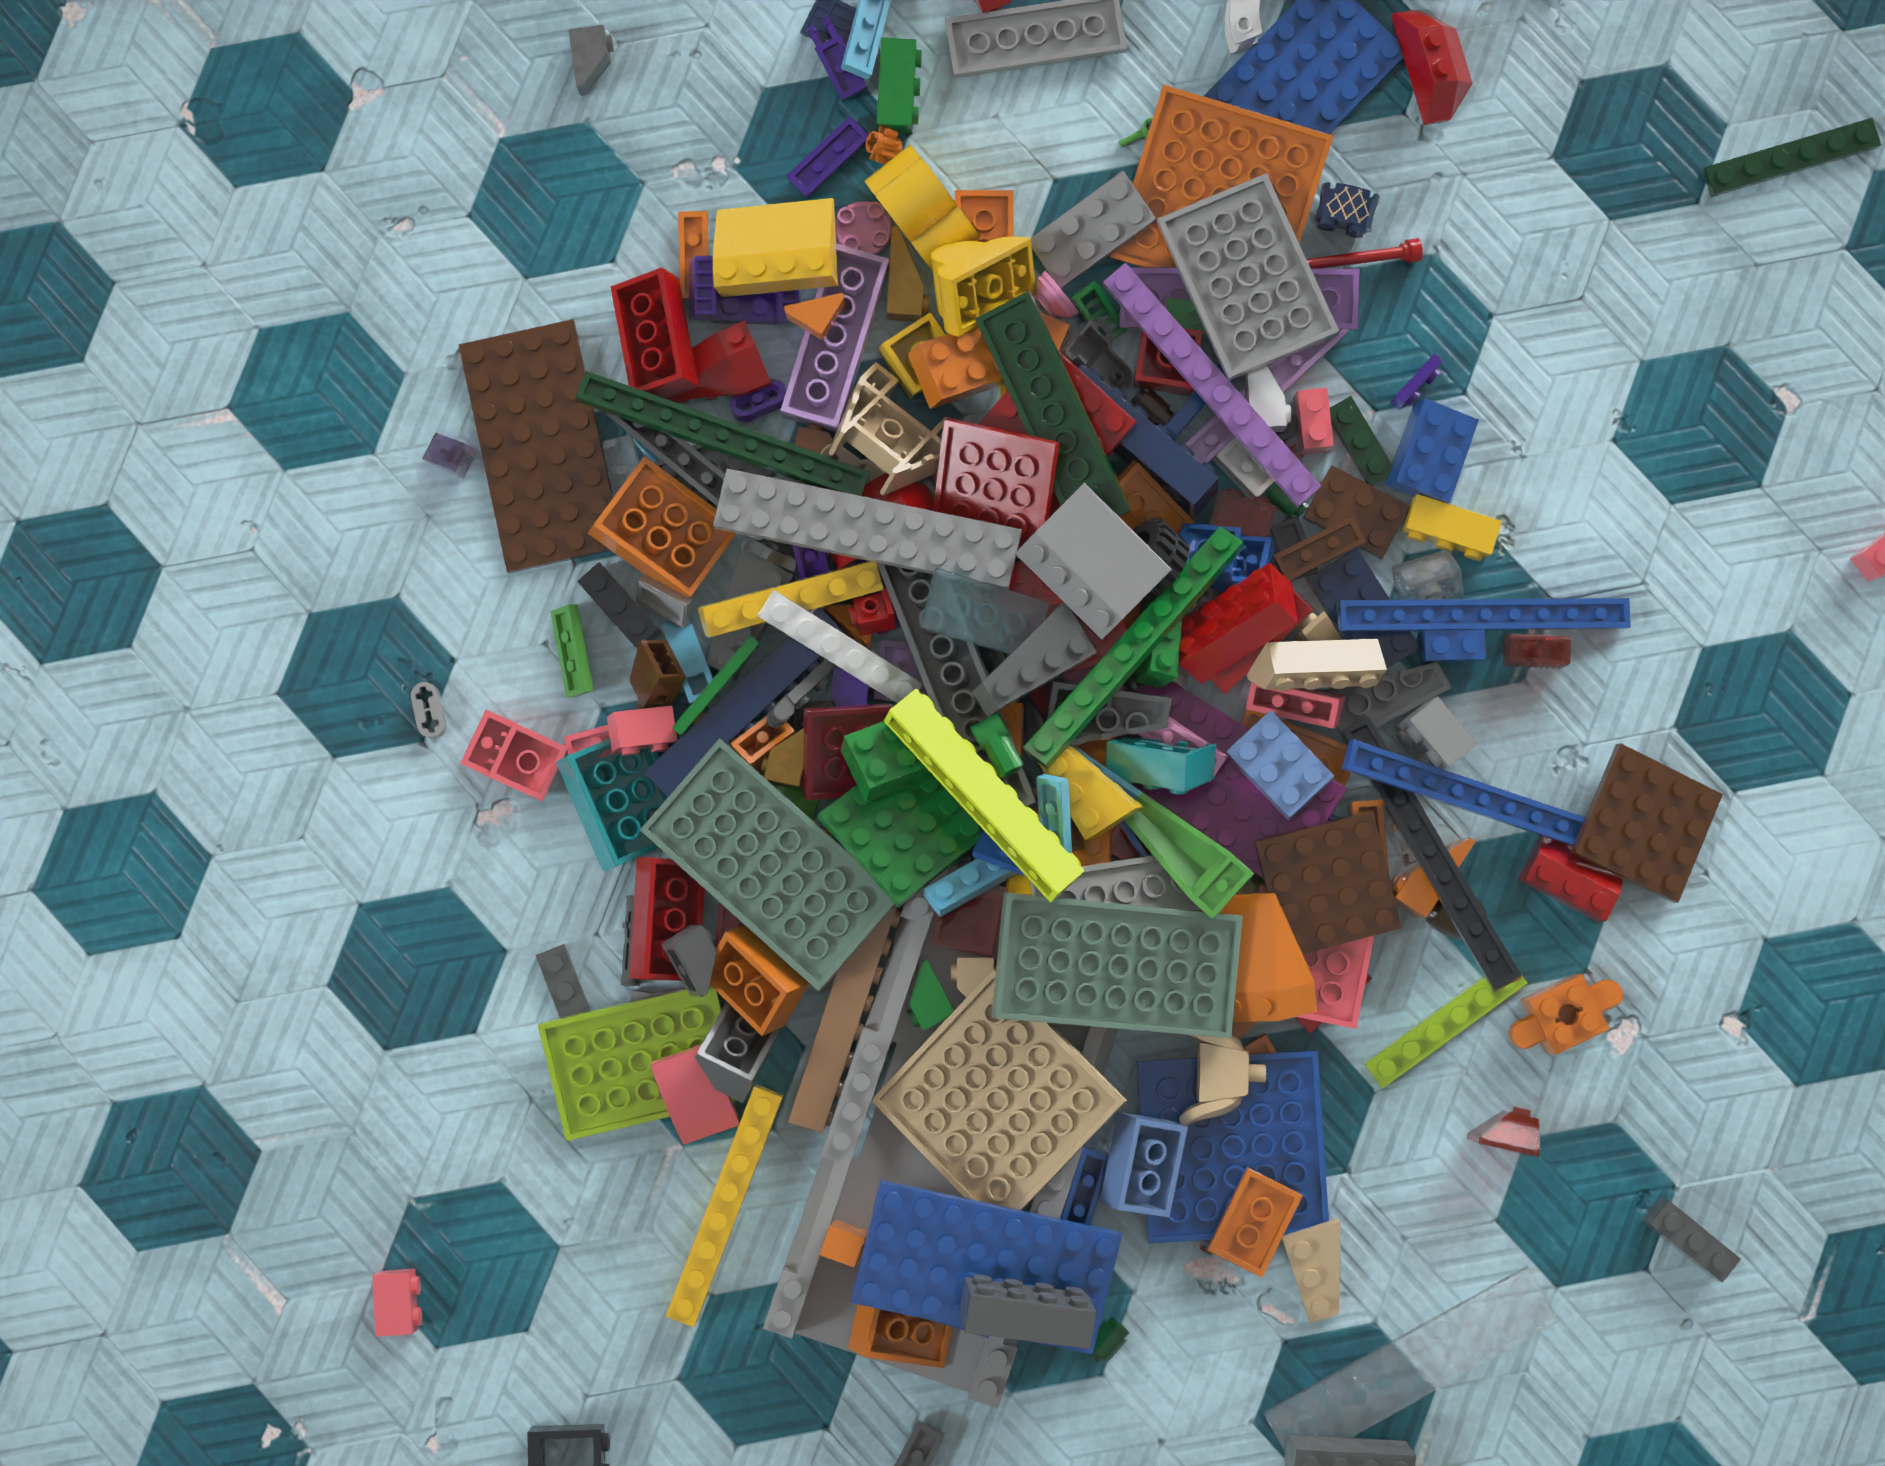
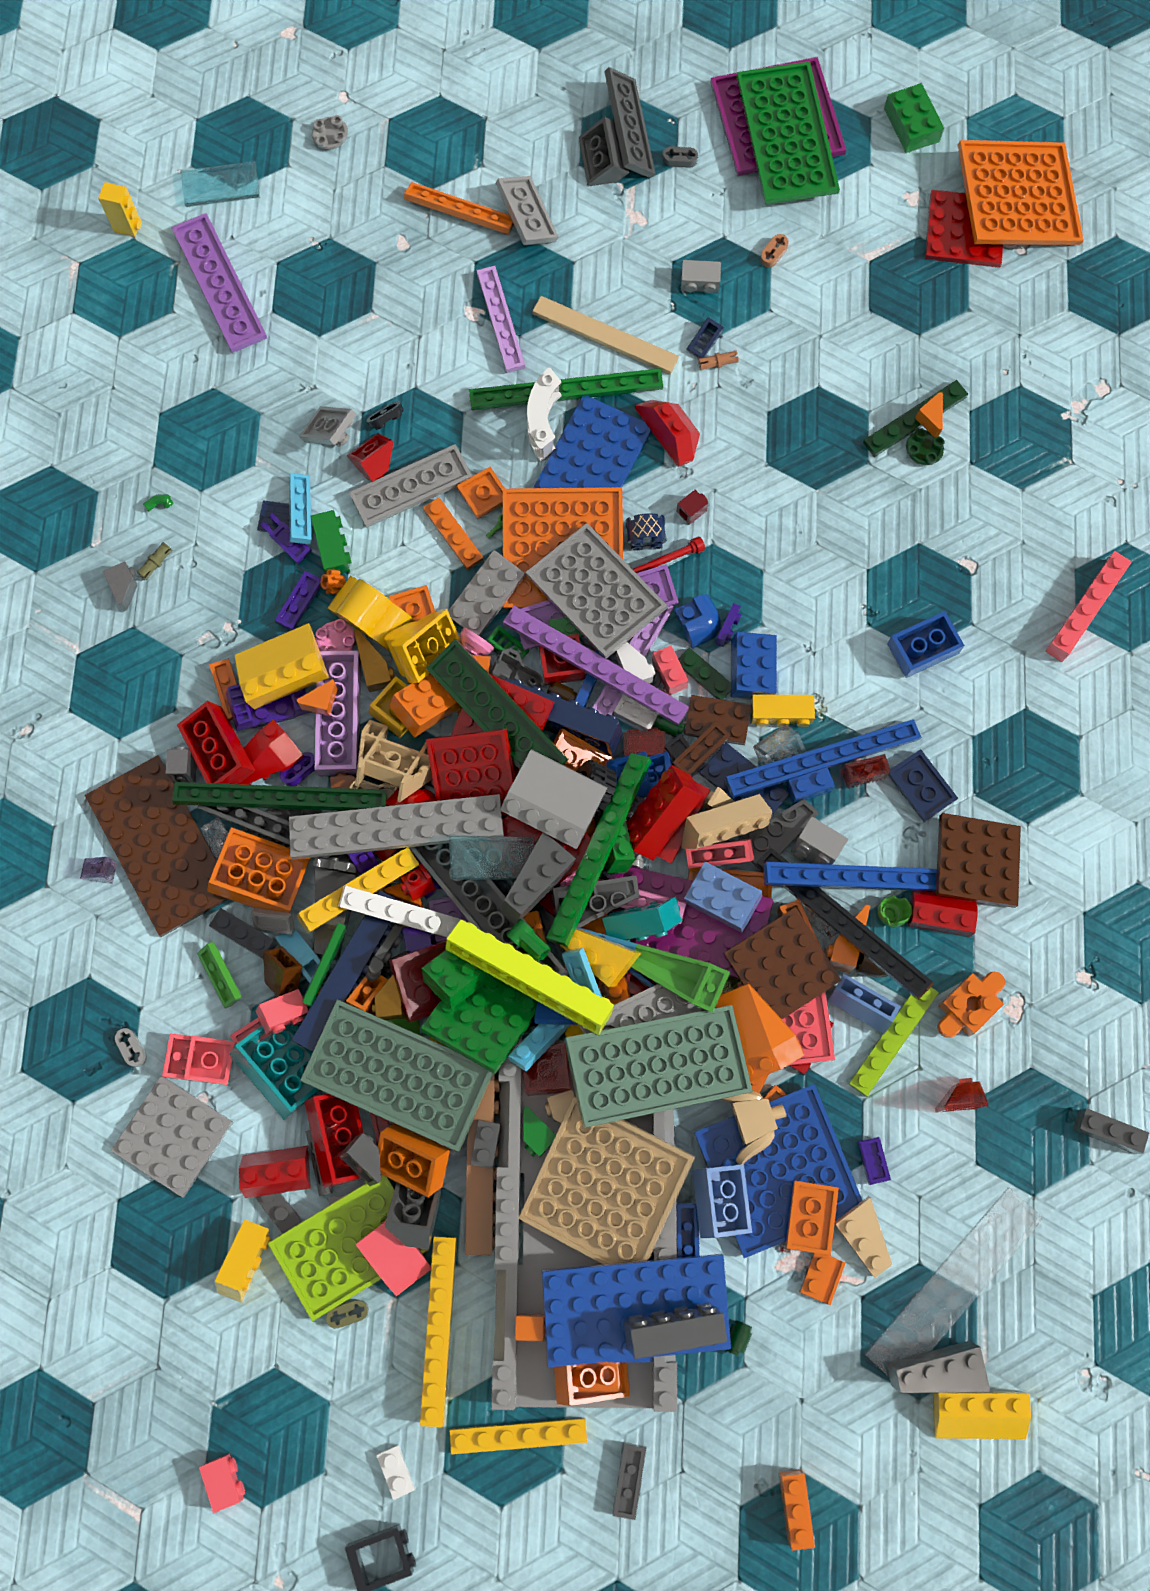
camera: 20 degrees left, 10 degrees down
none -> light grey plate [111,1076,233,1198]
none -> olive pin [137,542,172,580]
none -> flat silver brick [165,746,197,784]
none -> yellow wedge [214,1219,271,1303]
none -> red slope [239,1145,311,1198]
none -> olive beam [326,1300,369,1329]
none -> white plate [376,1445,415,1500]
none -> orange plate [423,497,484,571]
none -> yellow plate [450,1418,587,1454]
none -> orange plate [457,467,505,520]
none -> dark grey plate [471,1120,501,1169]
none -> blue brick [674,594,721,649]
none -> dark red brick [676,489,708,525]
none -> orange plate [799,1253,846,1305]
none -> medium blue brick [828,974,901,1034]
none -> dark purple plate [857,1137,891,1185]
none -> bright green hair [877,895,912,928]
none -> blue brick [887,611,965,678]
none -> dark blue plate [887,749,958,822]
none -> dark green dish [906,428,945,465]
none -> orange slope [915,392,943,437]

